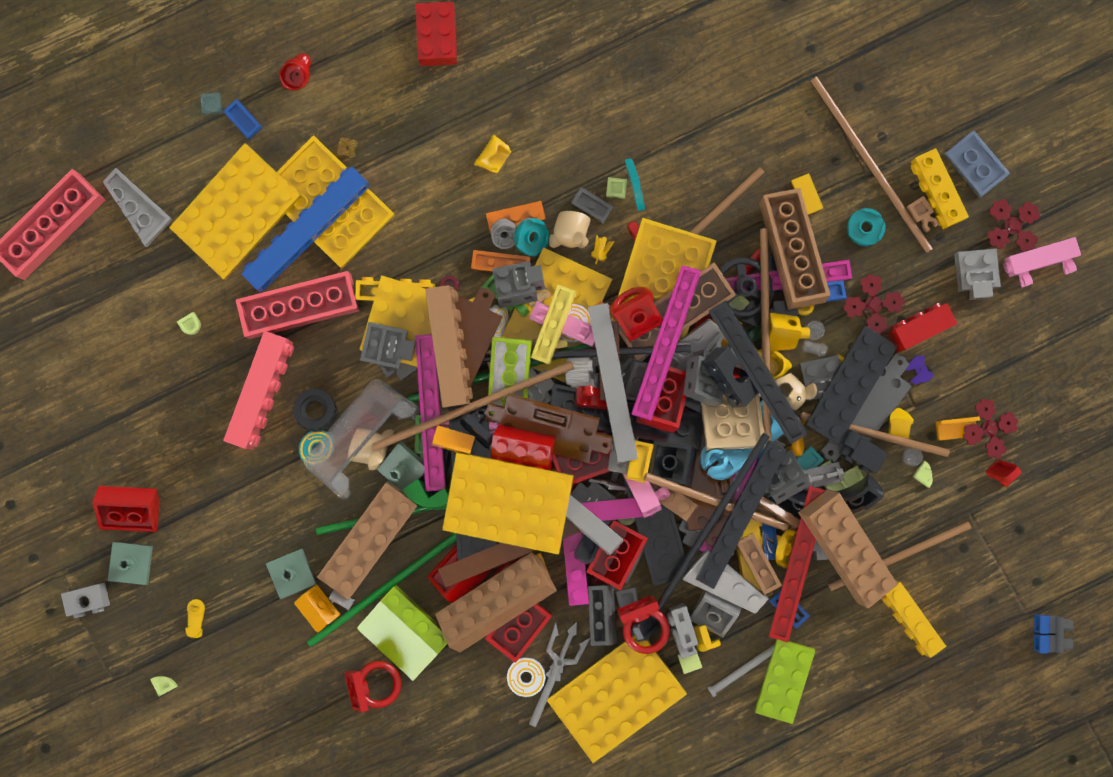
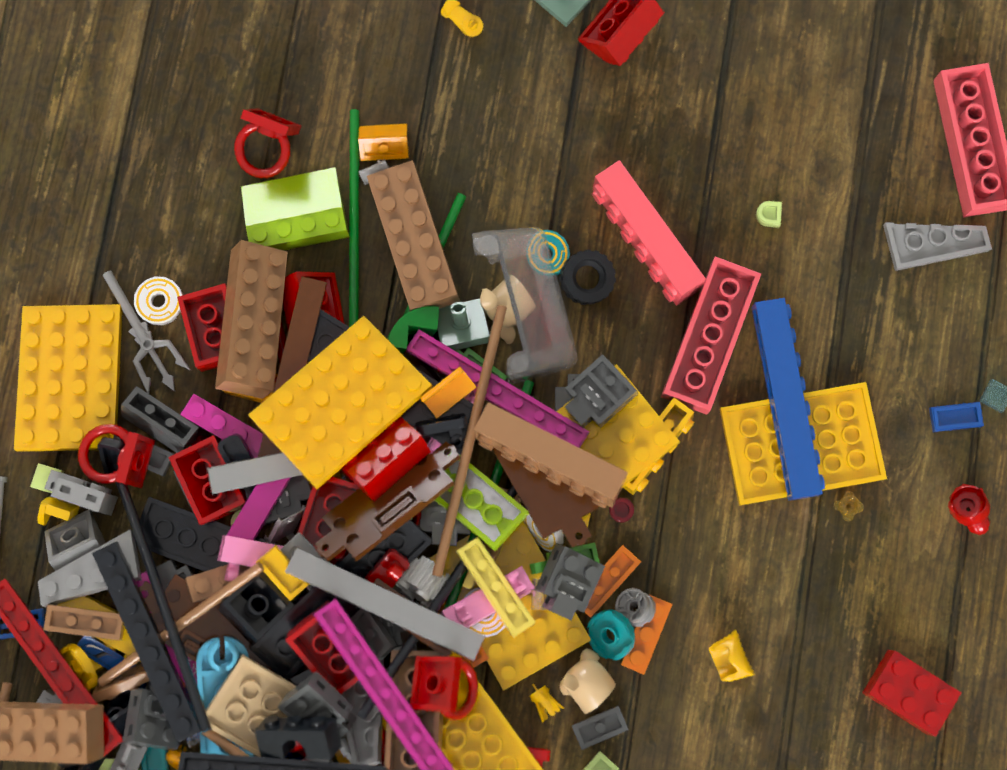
camera: 125 degrees right, 5 degrees down
yellow plate [169,143,301,280] -> none
sand green tile [266,548,317,599] -> none

